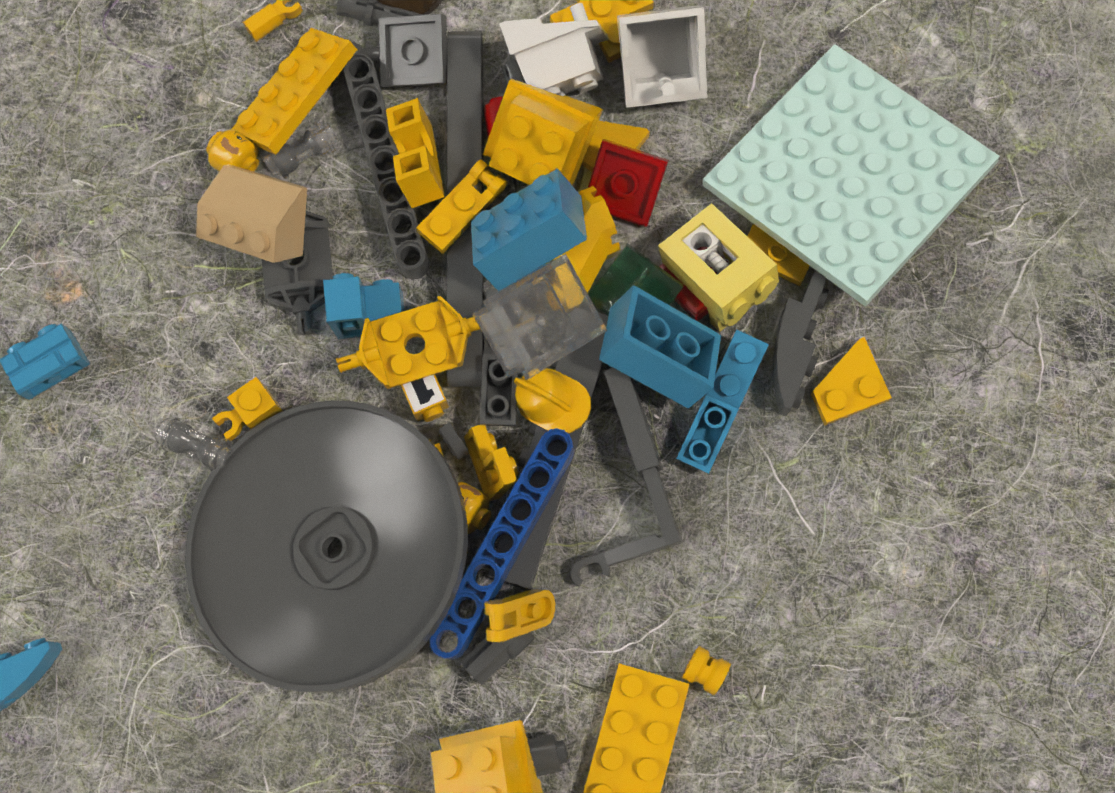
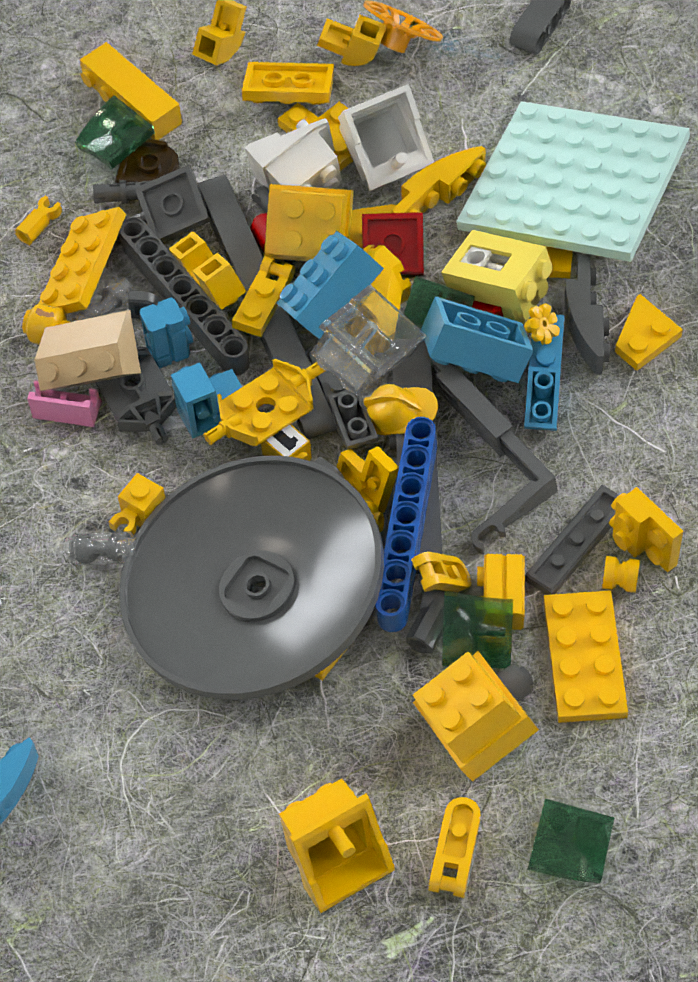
camera: 20 degrees left, 20 degrees down
none -> bright pink hinge [27,380,102,427]
none -> dark grey tile [128,291,161,319]
none -> dark azure brick [139,297,194,369]
none -> yellow slope [391,146,487,214]
none -> clear green plate [442,591,513,669]
none -> yellow brick [476,554,525,630]
none -> yellow plant [524,303,560,345]
none -> dark grey tile [525,485,619,595]
none -> yellow plate [609,487,684,573]

